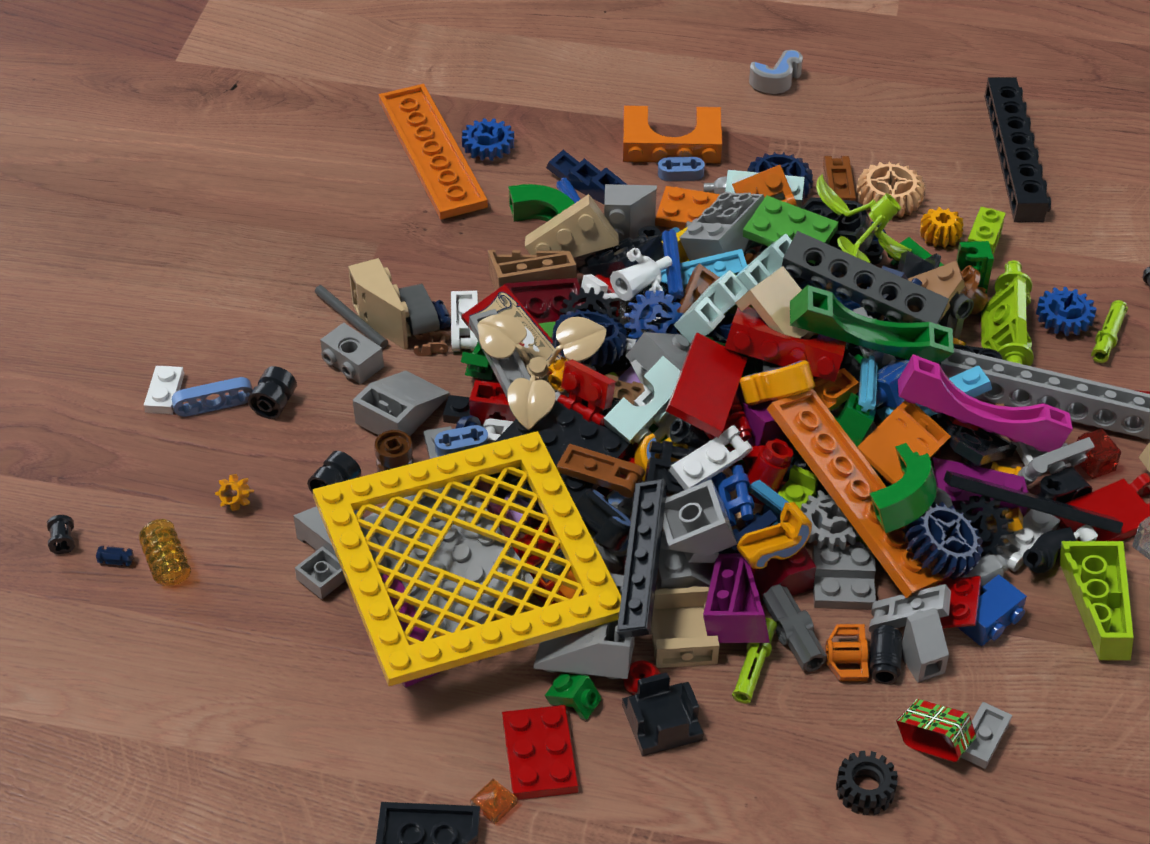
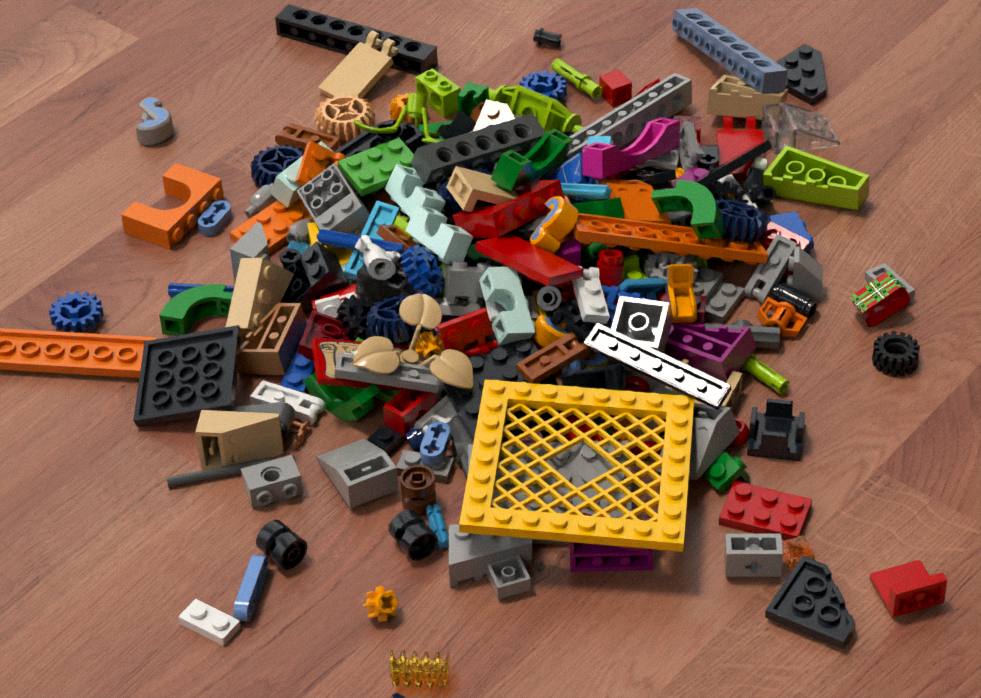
camera: 60 degrees left, 5 degrees down
dark blue slope [546,149,628,204] -> none
none -> black plate [133,325,242,427]
none -> tan tile [318,31,399,99]
none -> red panel [599,70,632,107]
none -> light grey brick [724,534,783,577]

